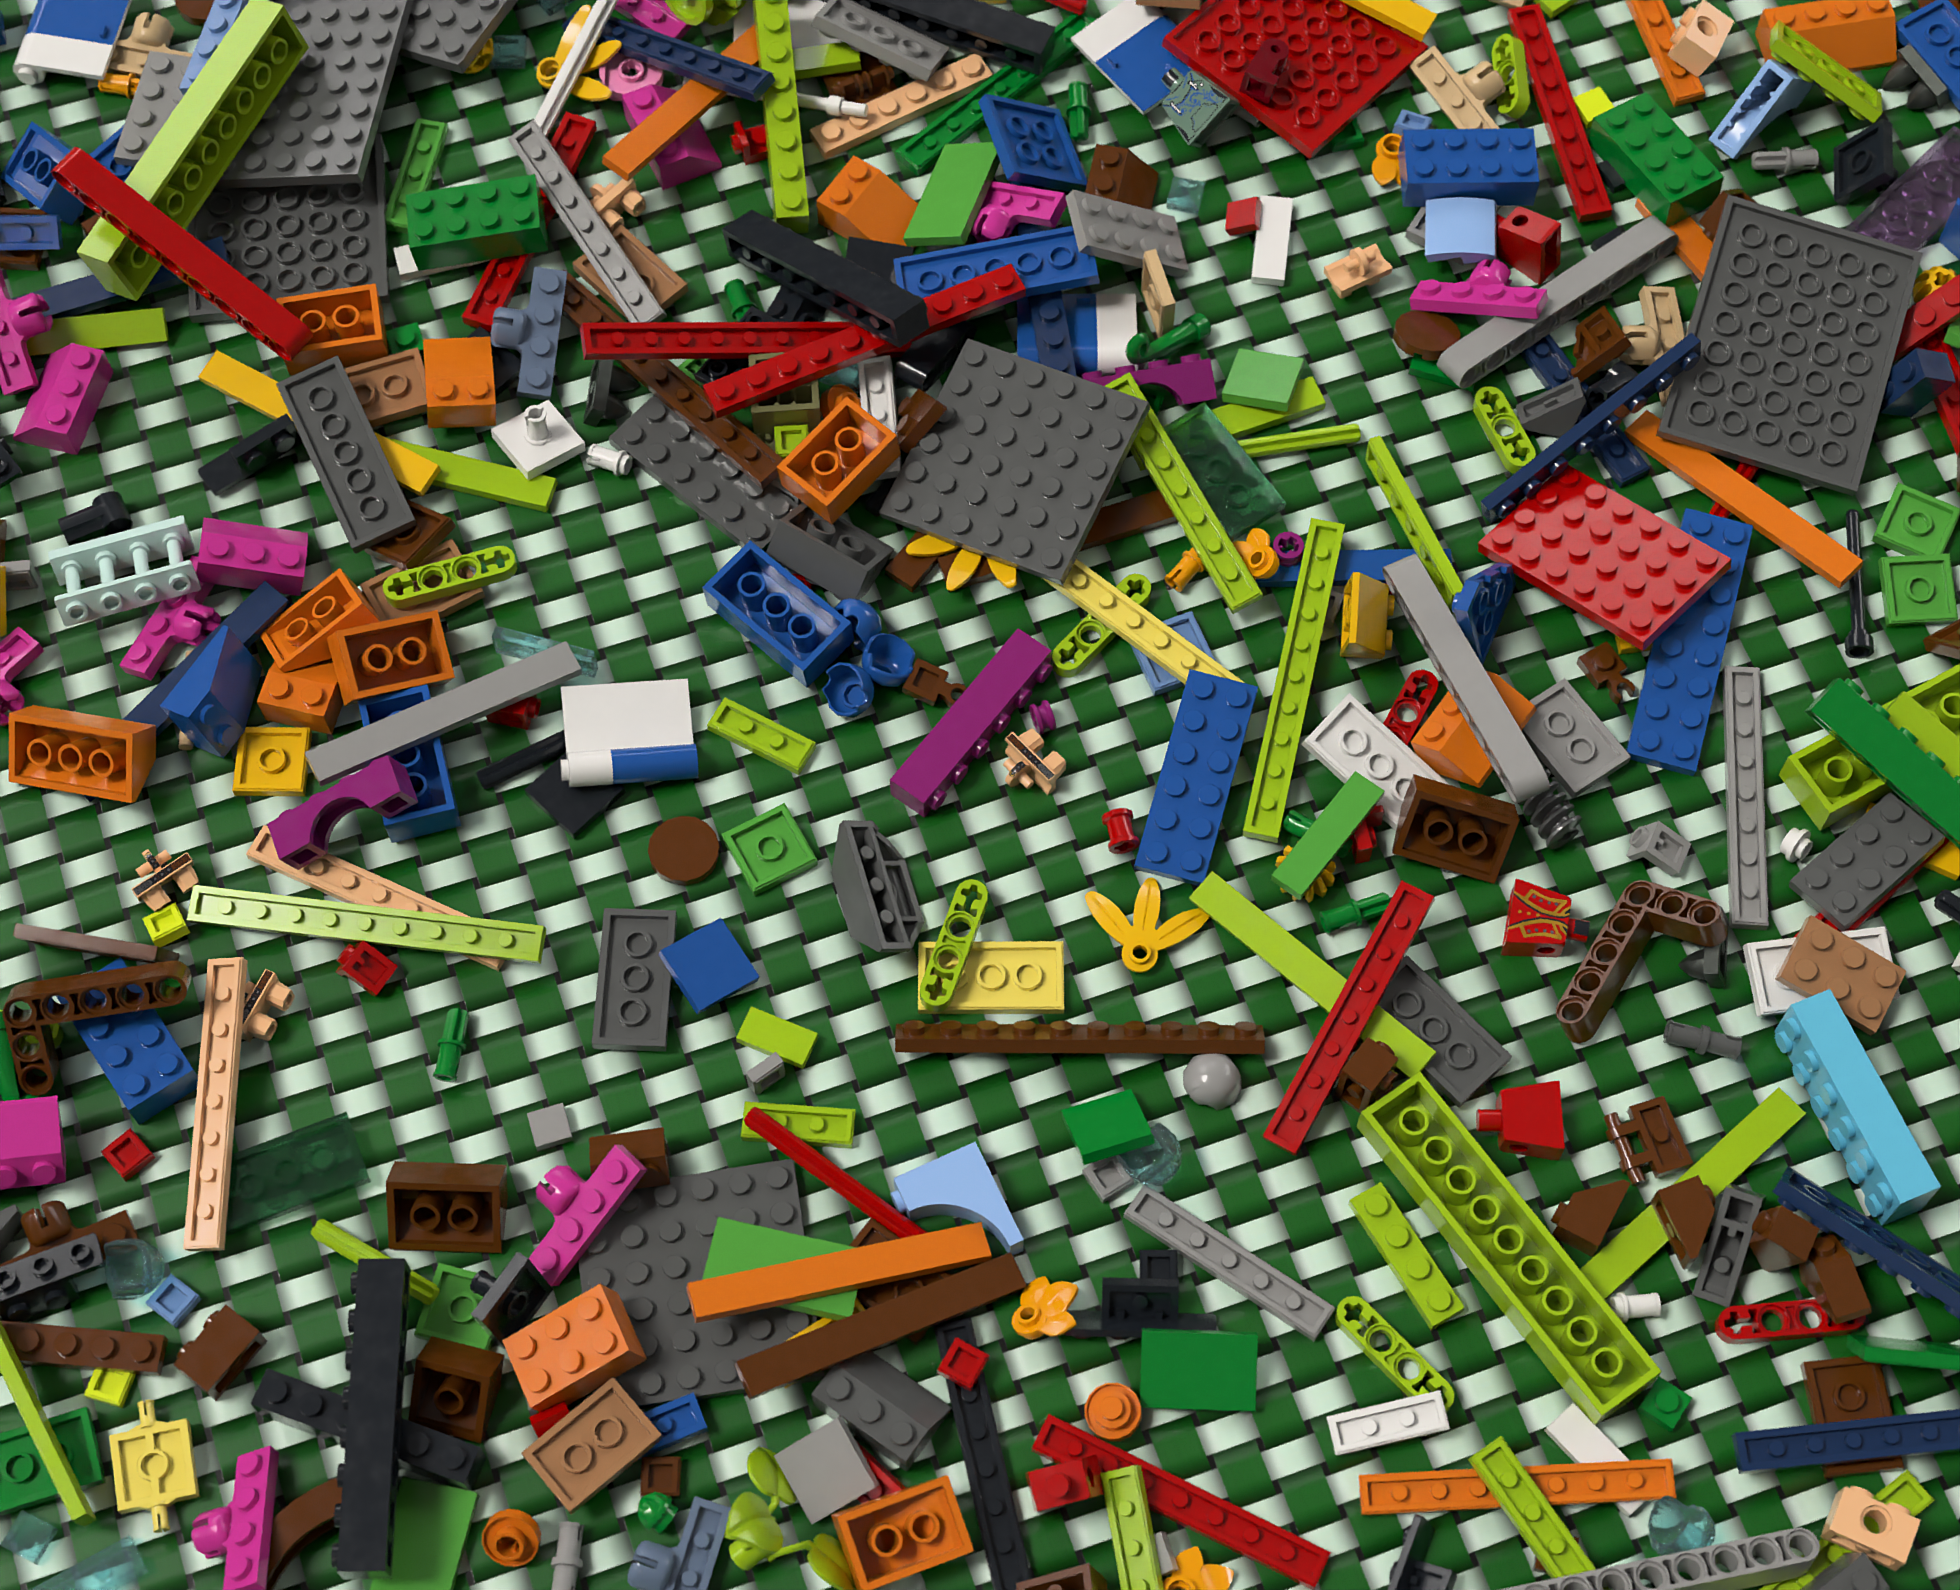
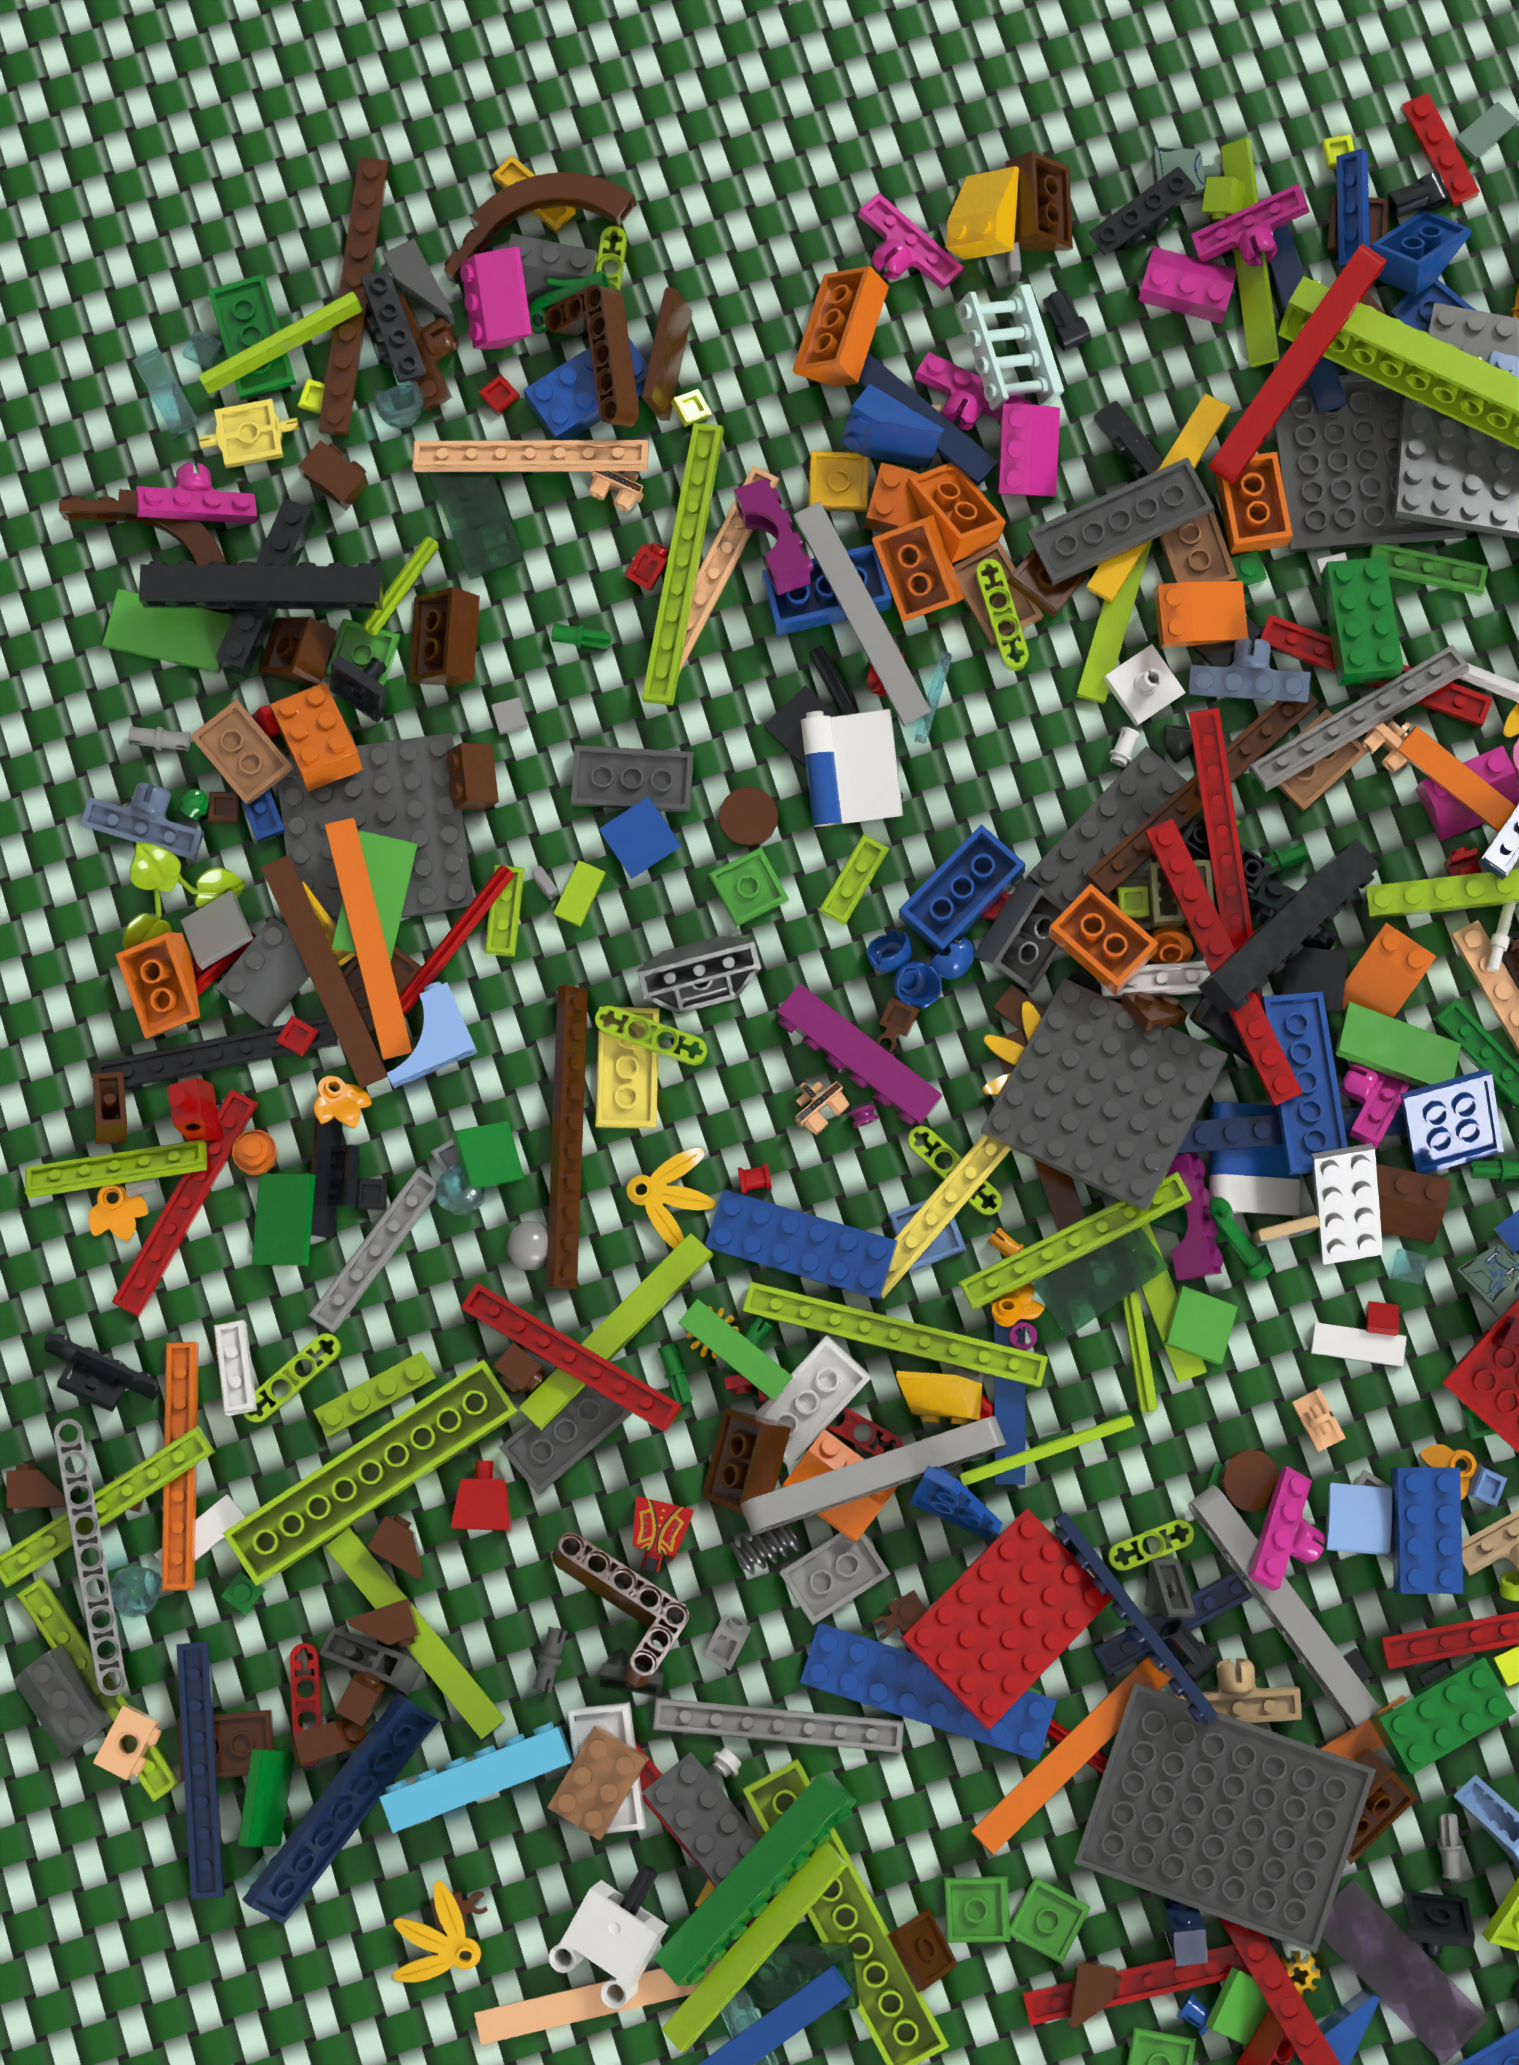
camera: 90 degrees right, 15 degrees up
light nougat hips [132,849,200,912] -> none
medium blue tile [145,1274,202,1328] -> none
orange plate [482,1509,541,1567] -> none
dark pink plate [529,1145,647,1286] -> none
red torso [1496,207,1561,285] -> none
reddish brown wing [1571,306,1632,383] -> none
reddish brown plate [1603,1096,1693,1186] -> none
white pin [1609,1292,1661,1323] -> none
black piece [1845,509,1874,659] -> none

